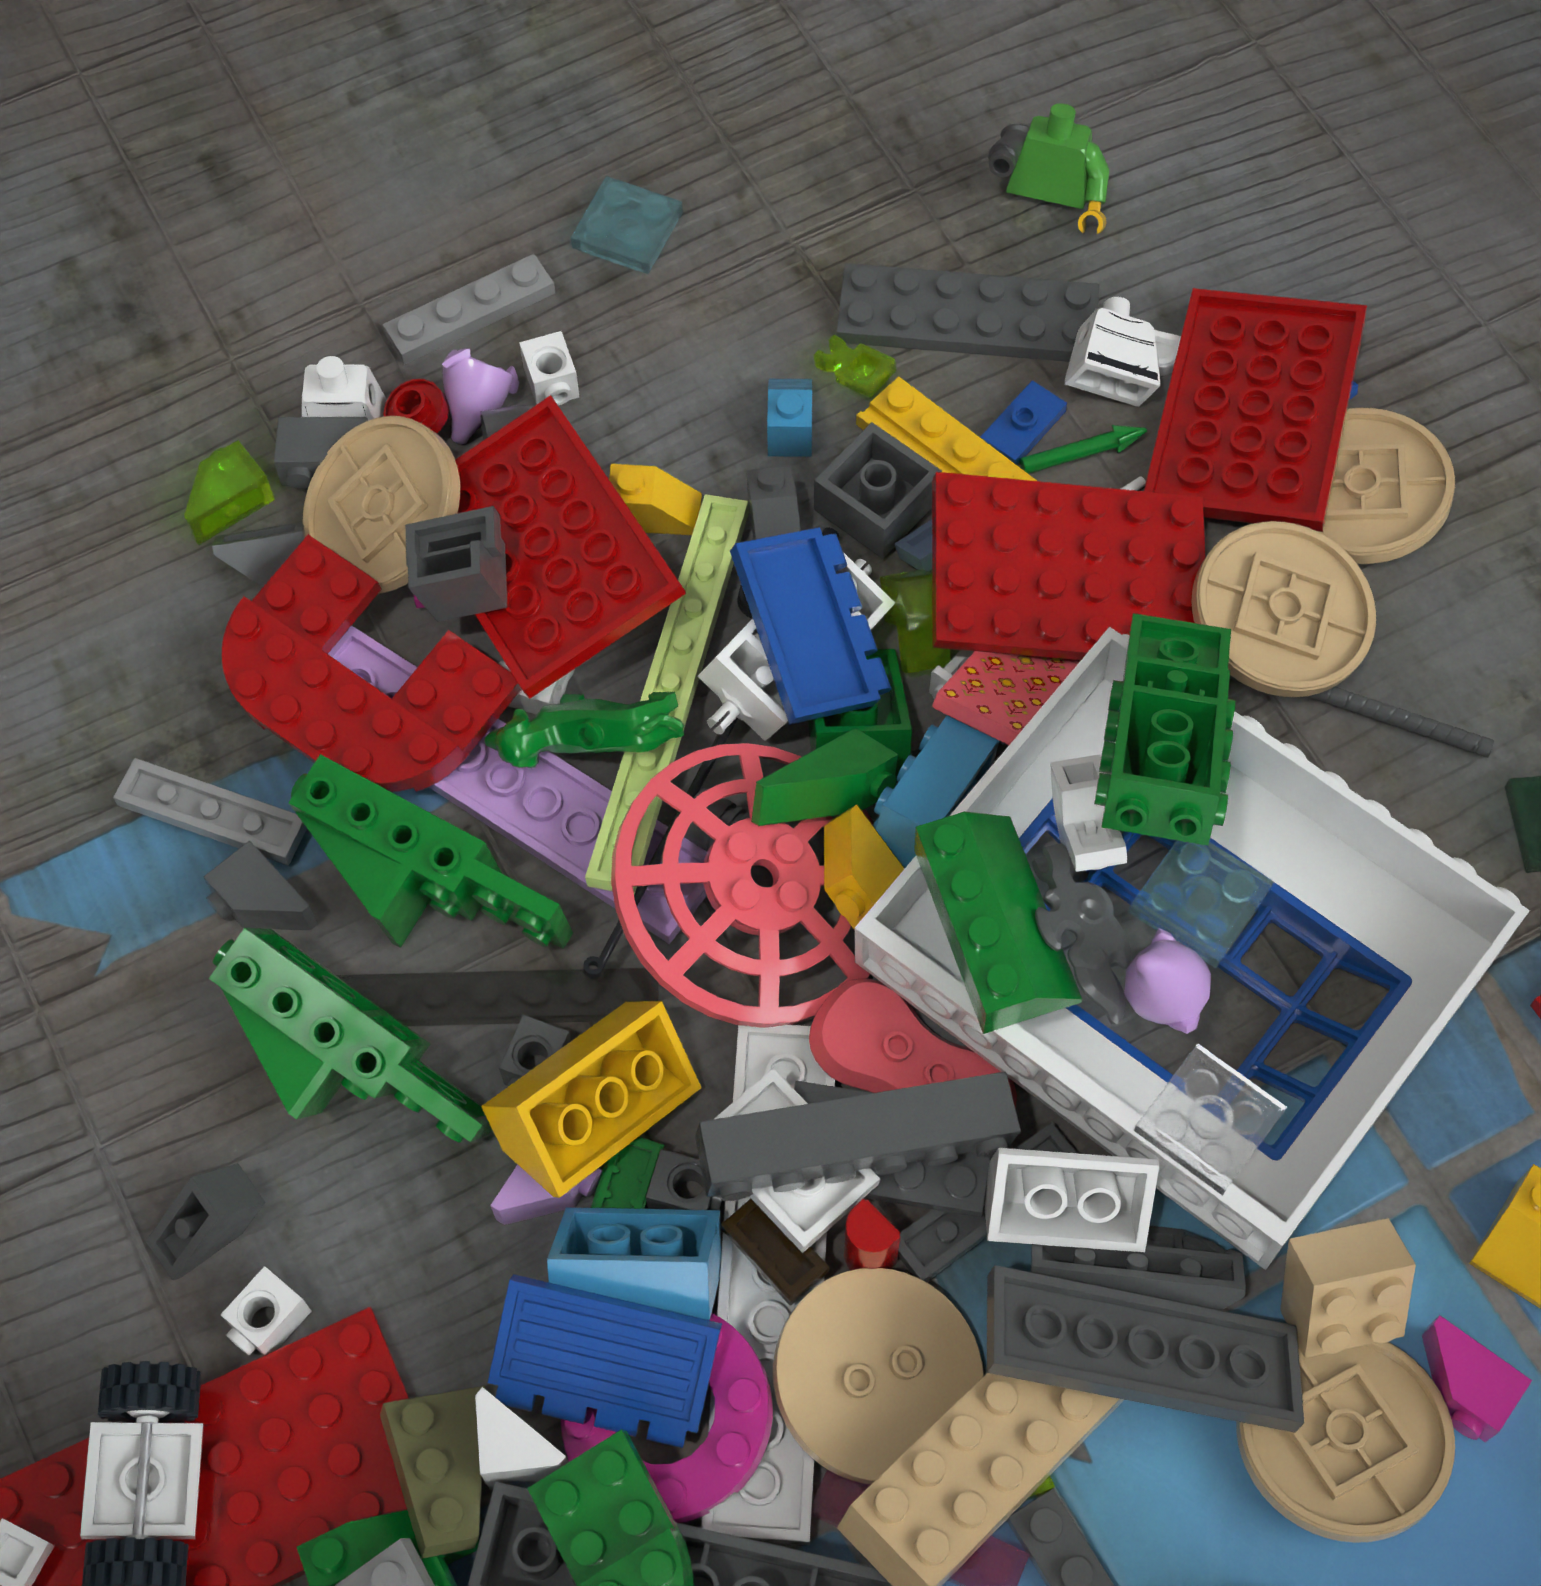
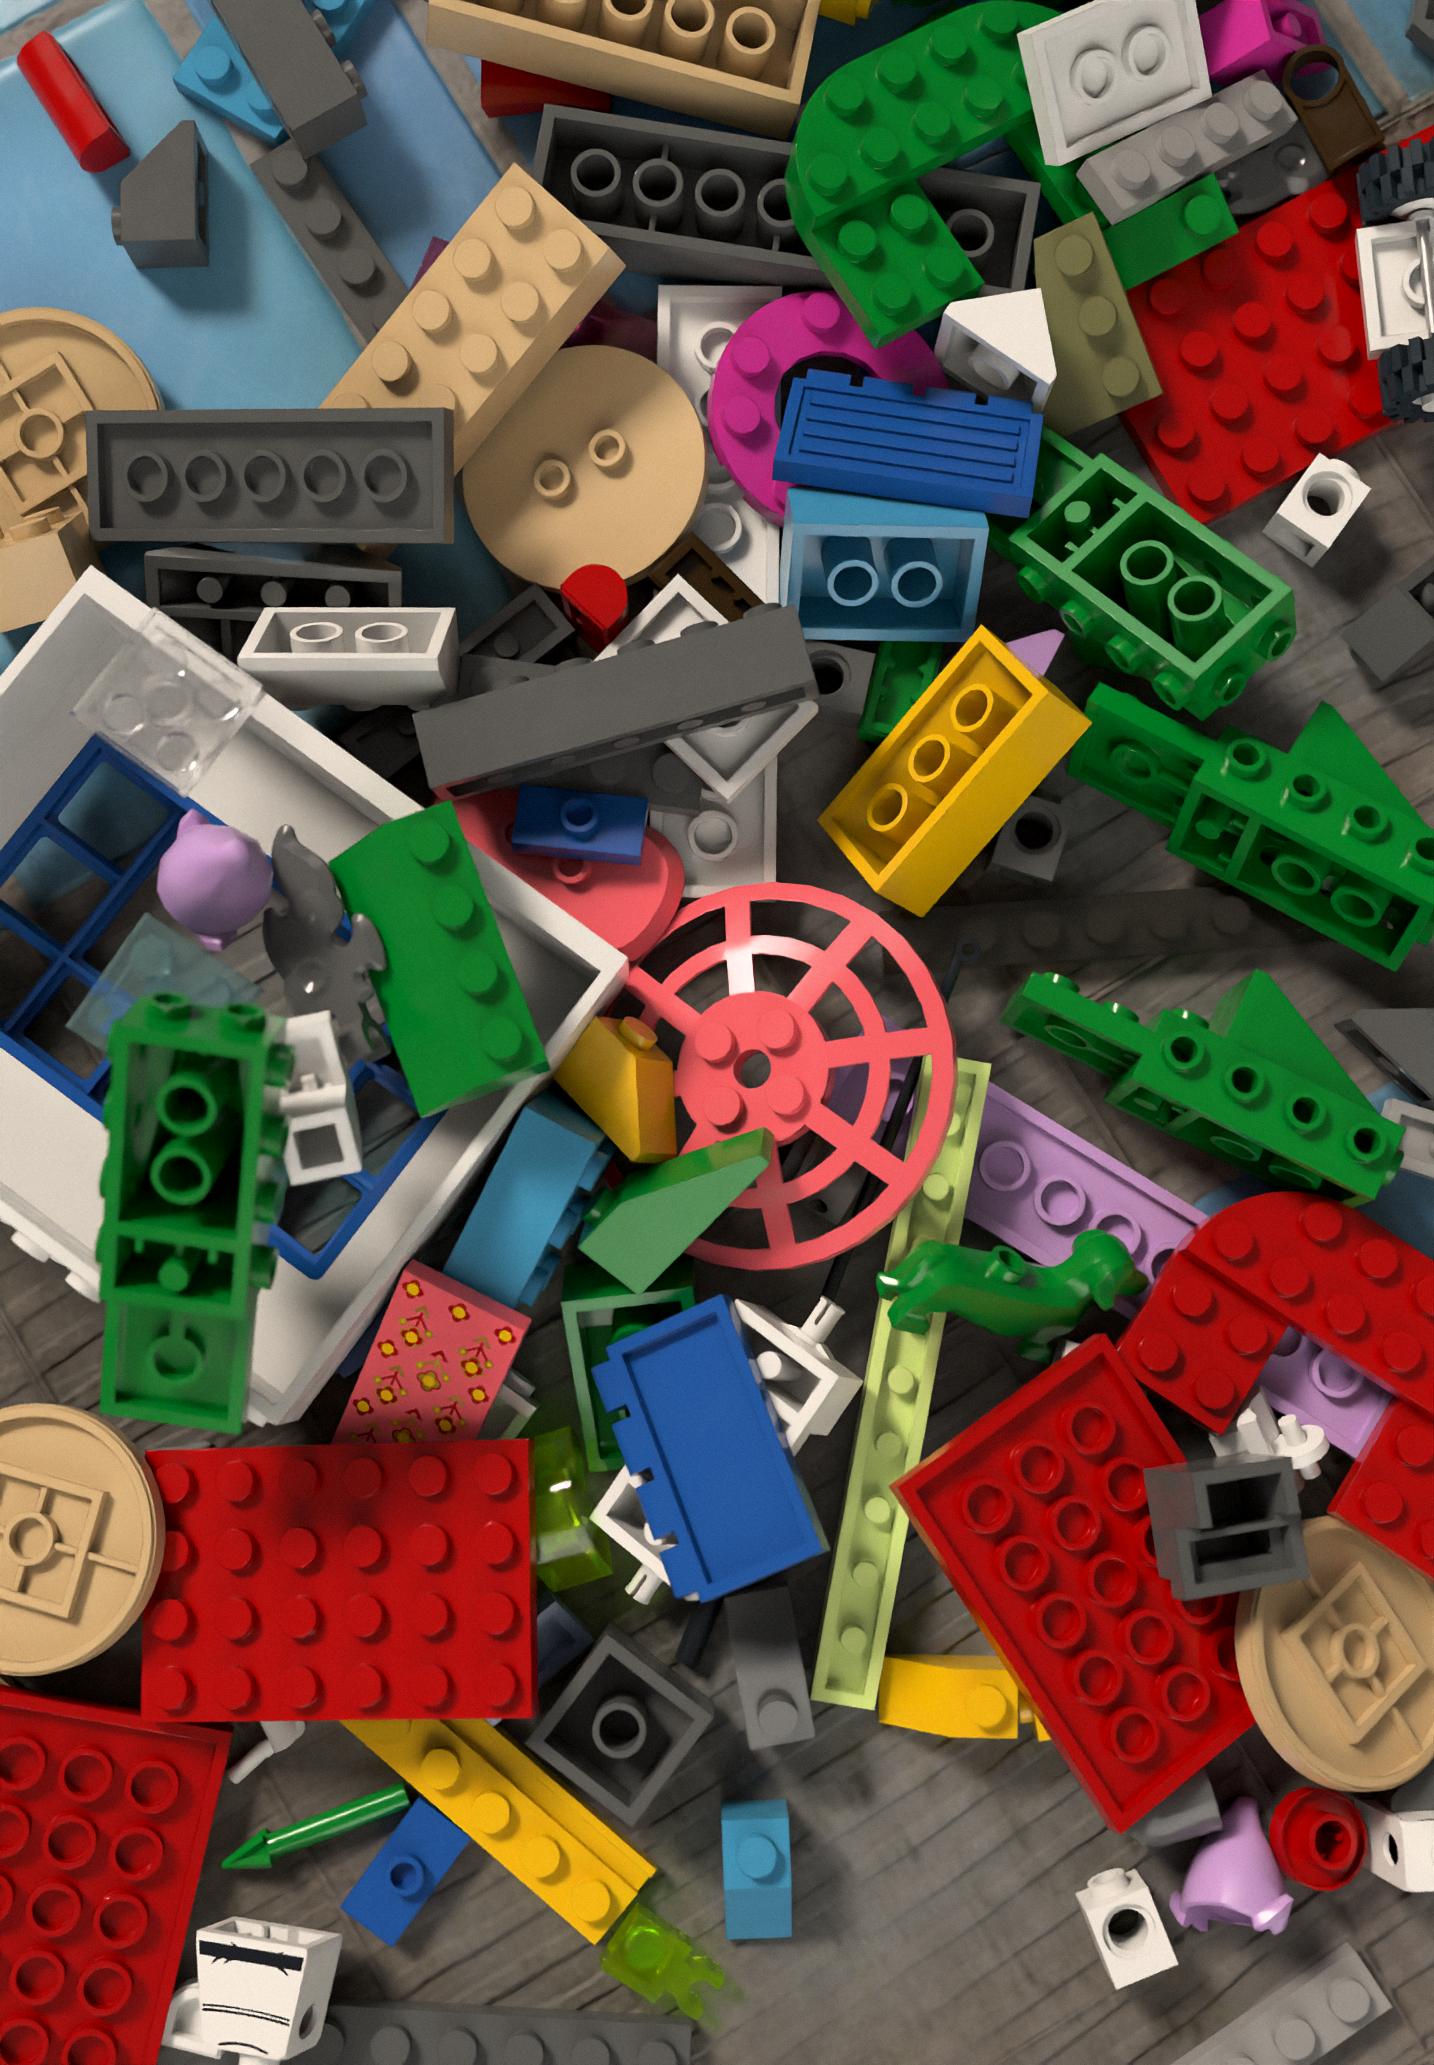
camera: 175 degrees right, 20 degrees up
none -> blue plate [511,785,649,866]
none -> green wedge [984,424,1297,722]
none -> white hips [1208,1386,1330,1519]

